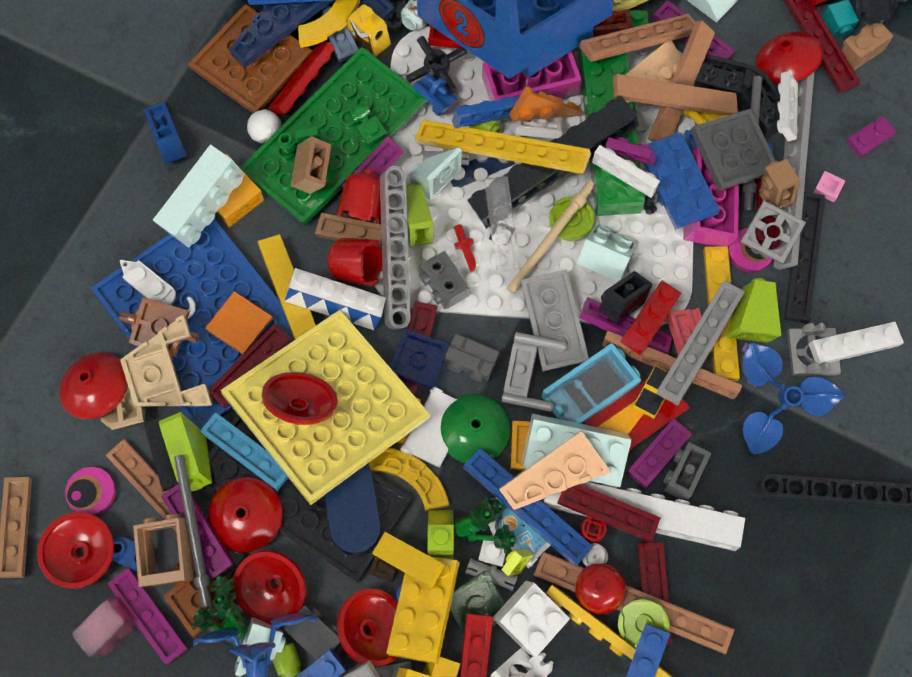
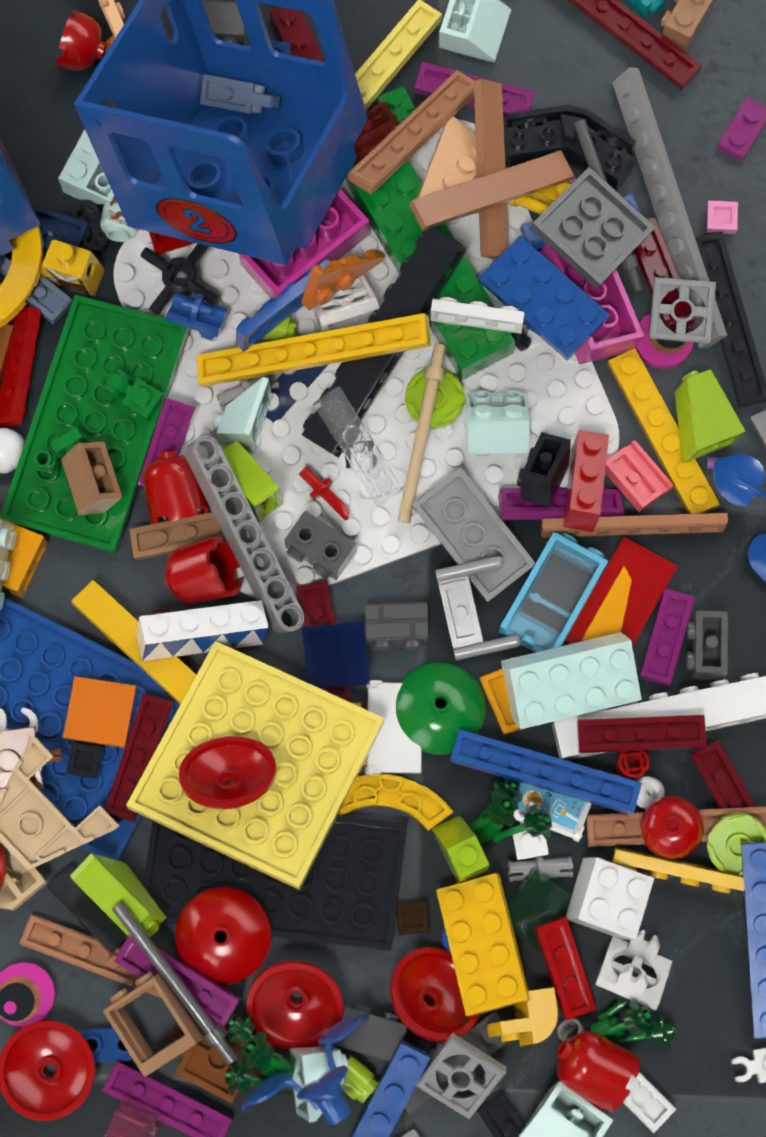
camera: 20 degrees left, 5 degrees up
dark azure plate [200,412,288,491] -> none
dark blue tile [325,464,381,554] -> none
yellow tile [372,532,445,588] -> none
light nougat wing [499,430,611,510] -> none
neon yellow plate [501,548,534,576] -> none
magenta plate [606,137,657,166] -> none
black tile [633,365,668,419] -> none
light grey plate [657,281,745,405] -> none
red dish [755,32,823,84] -> none
medium nougat brick [759,159,800,209] -> none
white plate [777,71,798,141] -> none
none -> black tile [66,742,104,780]

